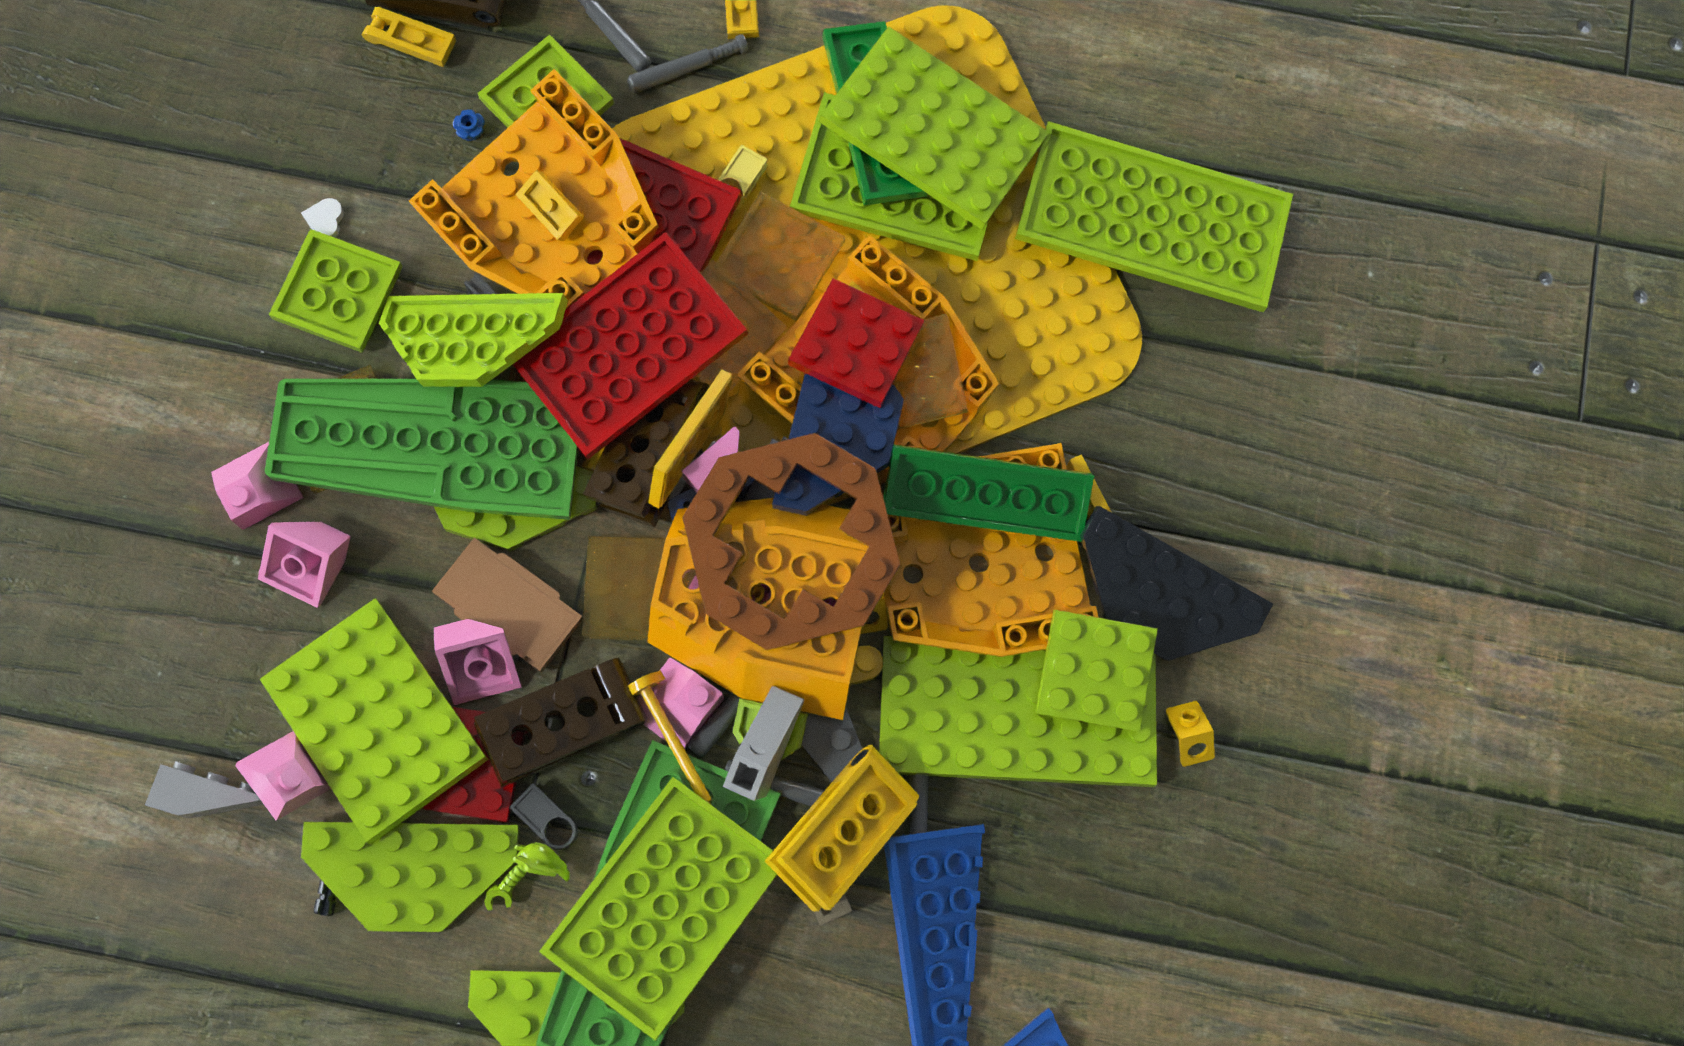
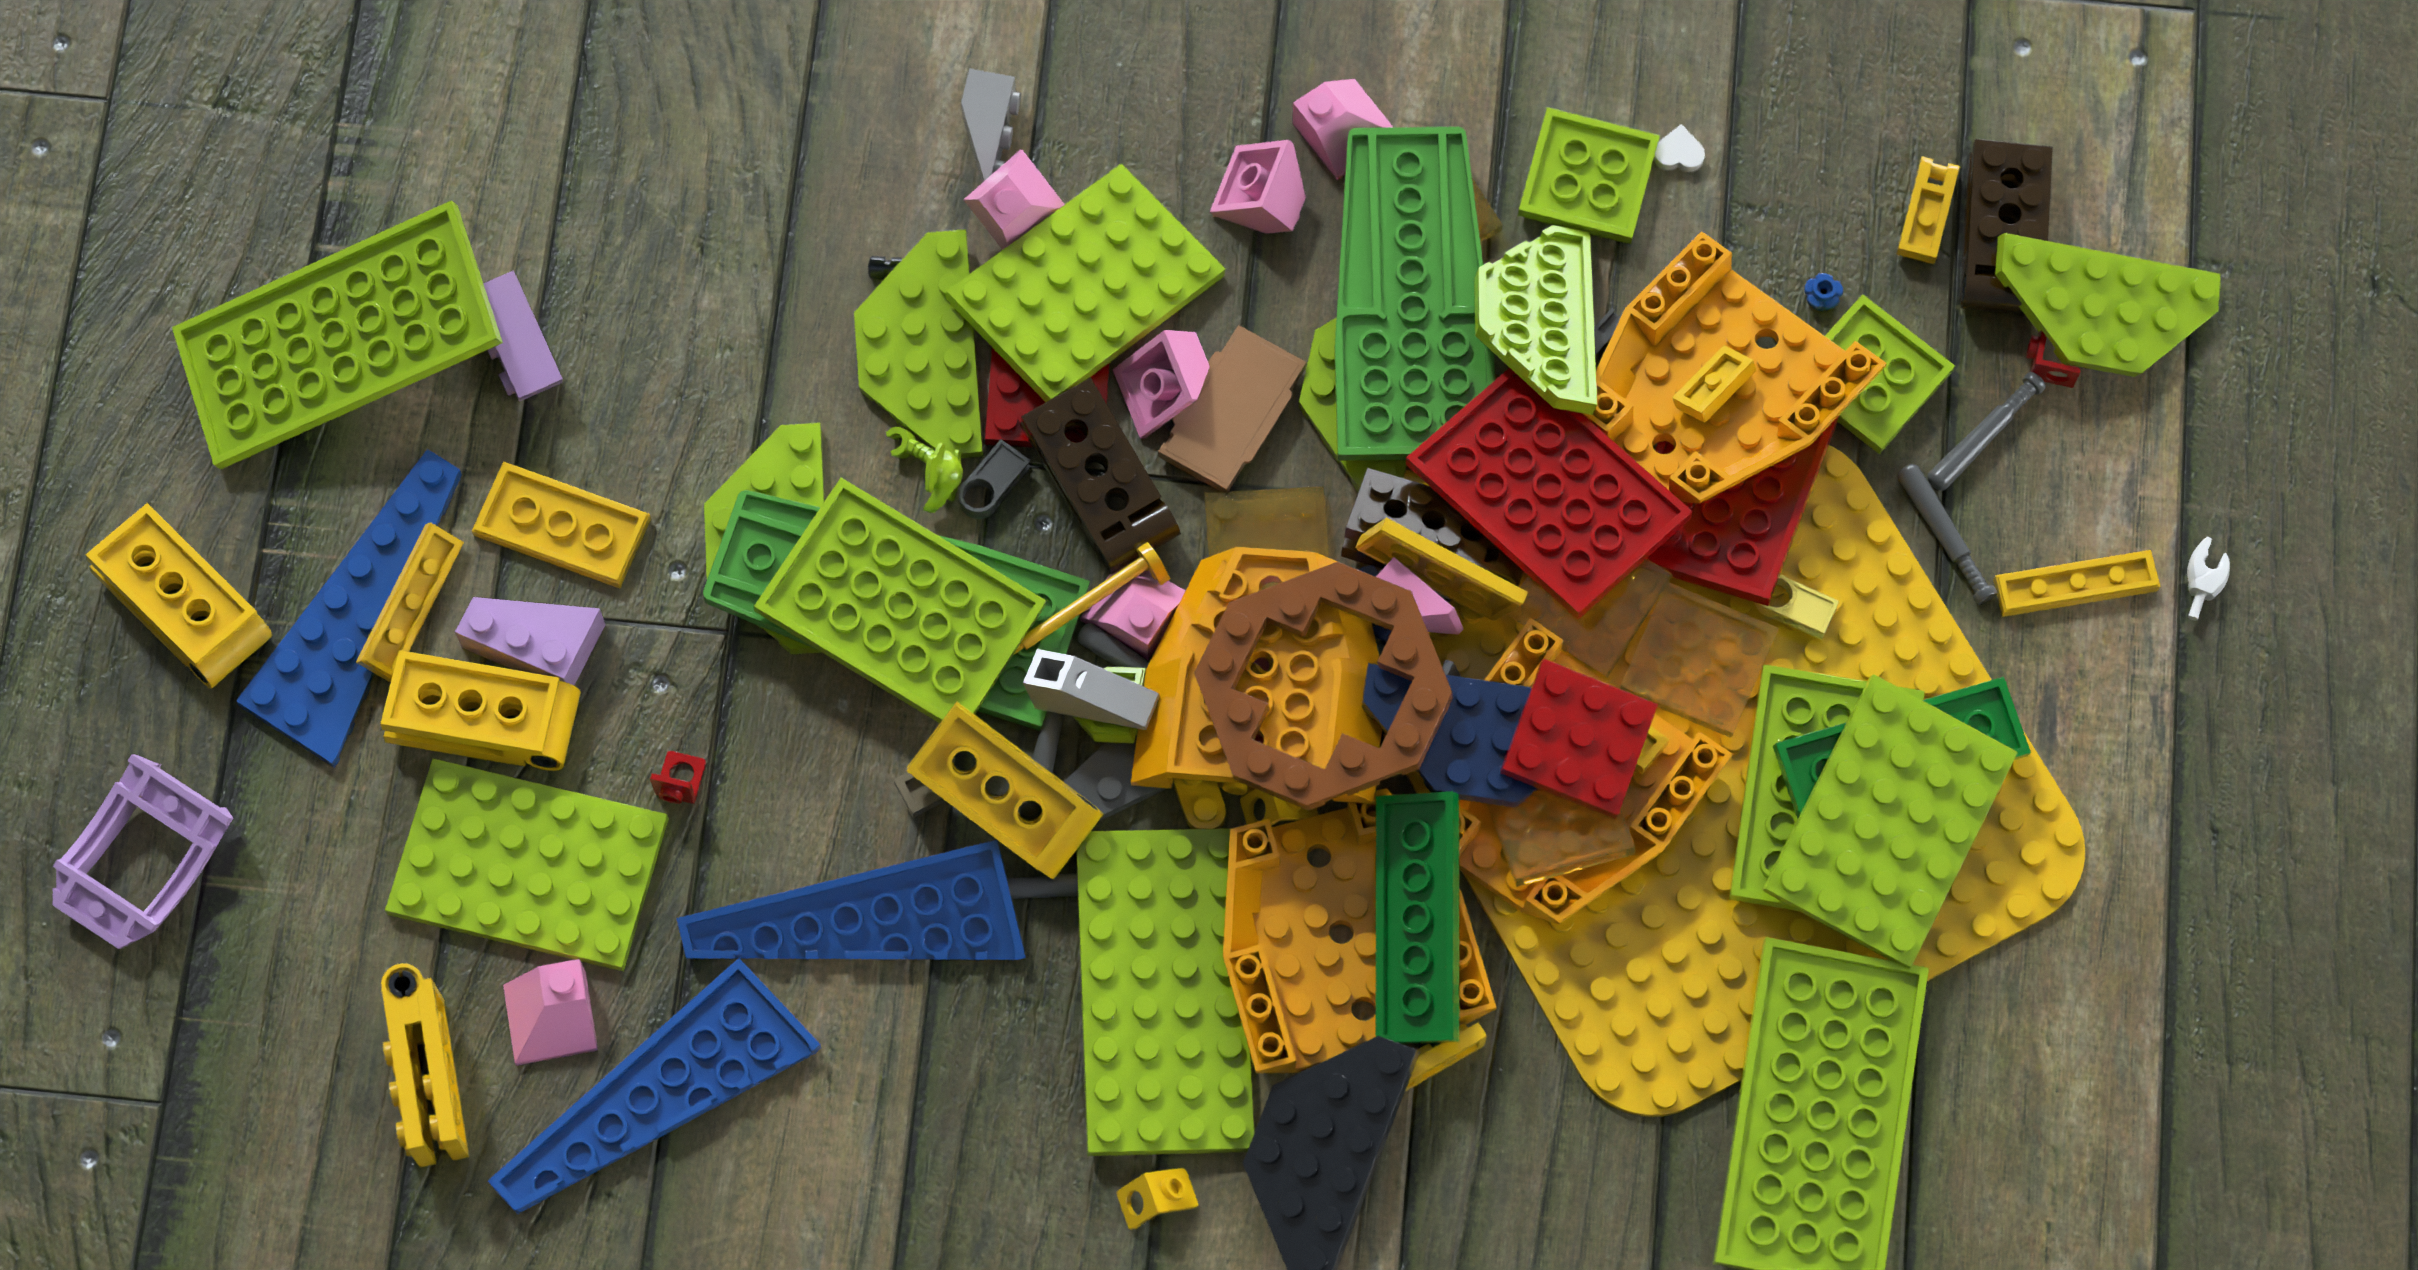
camera: 90 degrees right, 5 degrees down
lime plate [1035,610,1157,732] -> none

